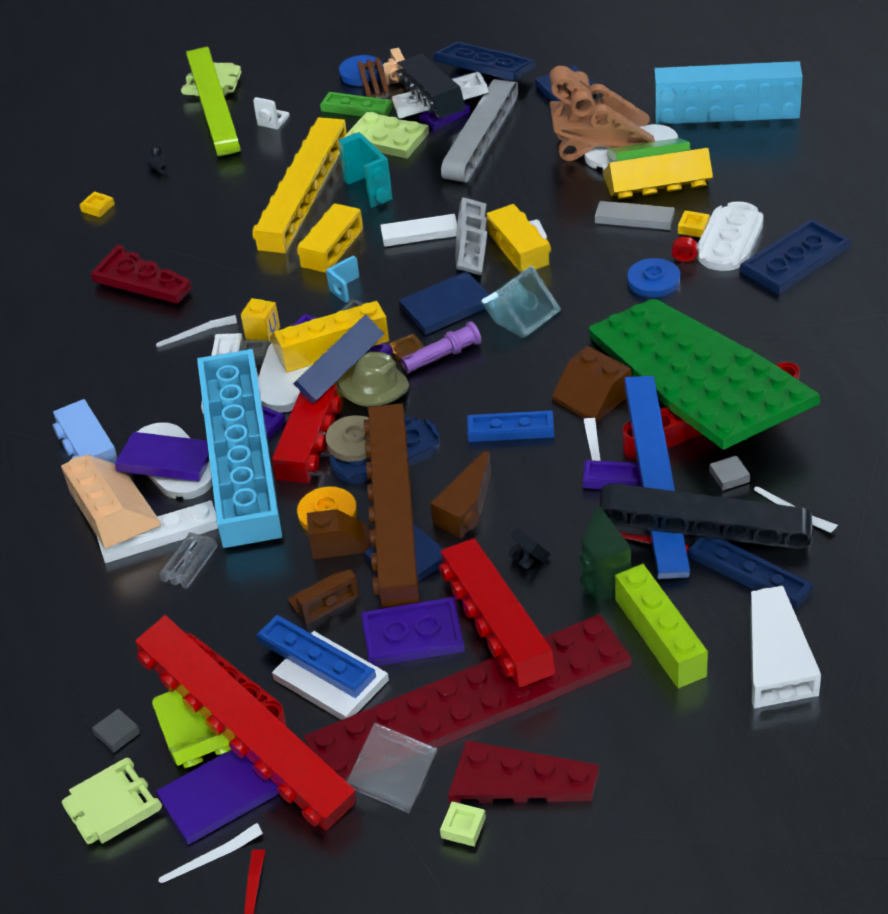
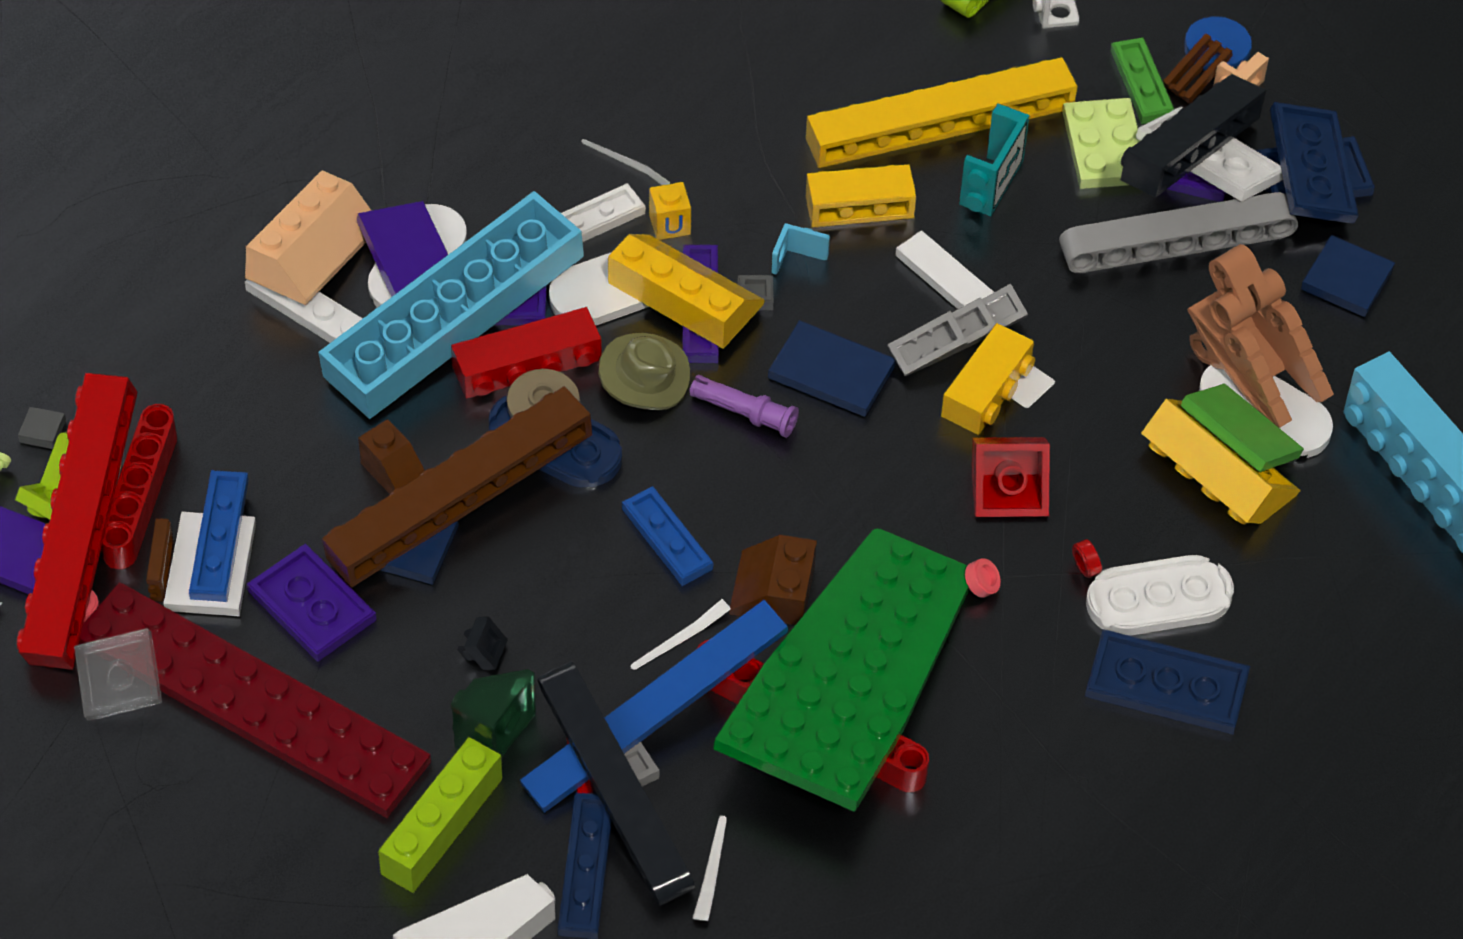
camera: 50 degrees right, 10 degrees up
light blue brick [52,399,117,464] -> none
dark red wing [90,244,192,304] -> none
clear tile [159,532,217,589] -> none
dark grey tile [240,340,270,365] -> none
reddish brown panel [288,569,360,625] -> none
dark blue tile [293,314,384,404] -> none
light orange piece [297,487,357,531] -> none
clear orange tile [390,334,425,363] -> none
reddish brown slope [430,450,491,538] -> none
red brick [439,538,555,688] -> none
yellowish green plate [440,802,486,846] -> none
dark red wing [448,740,600,803] -> none
clear light blue slope [481,265,562,338] -> none
dark purple tile [583,460,642,489] -> none
light grey tile [595,201,675,230] -> none
blue piece [627,258,680,297] -> none
yellow plate [678,211,710,238] -> none
light grey tile [709,455,750,491] -> none
none -> reddish brown tile [146,518,174,602]
none -> coral tile [965,558,1001,598]
none -> red slope [972,437,1050,517]

